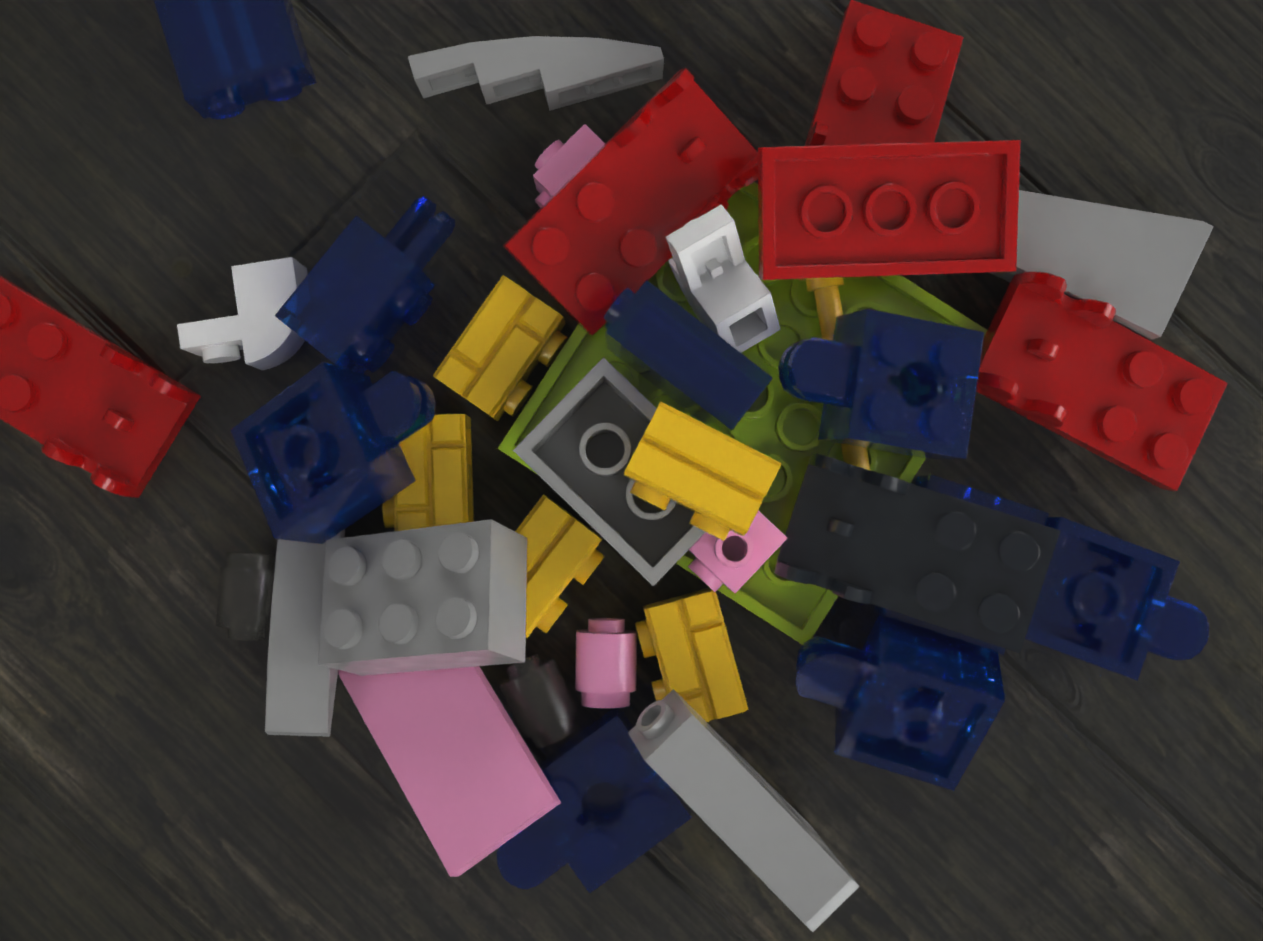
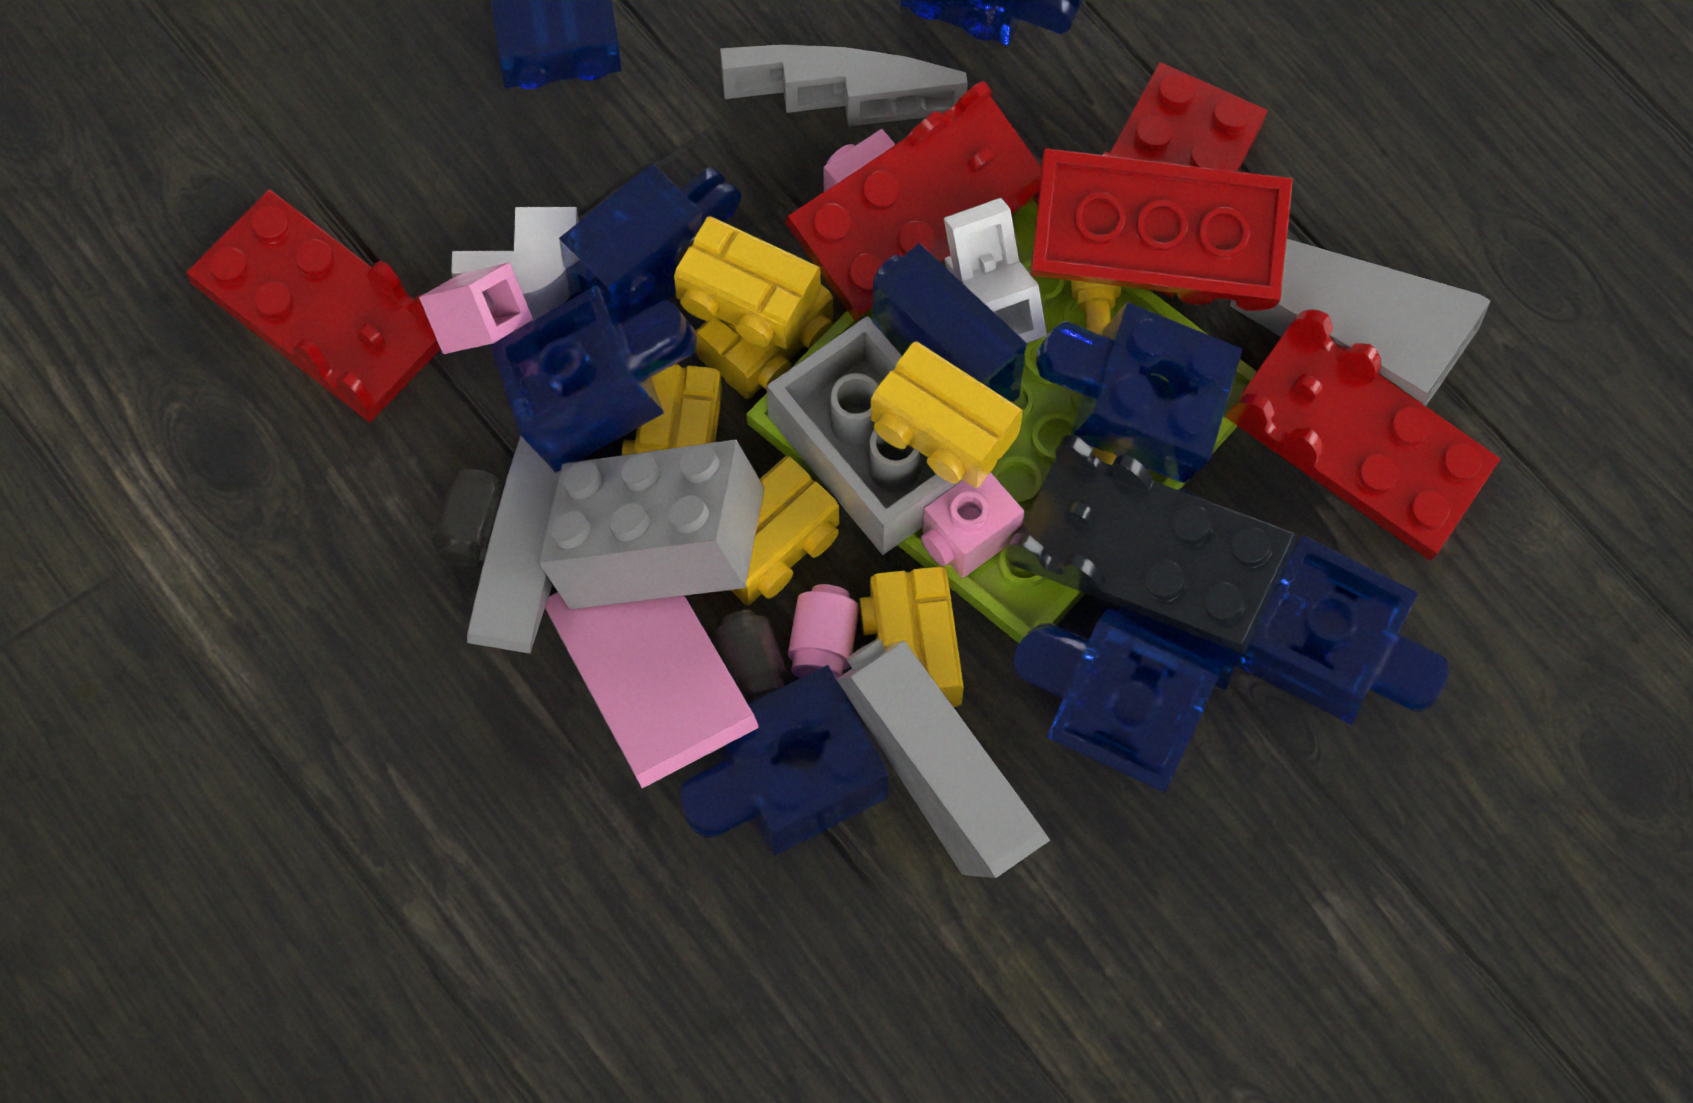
camera: 10 degrees right, 20 degrees down
none -> bright pink brick [419,262,533,354]
none -> yellow brick [674,216,821,349]

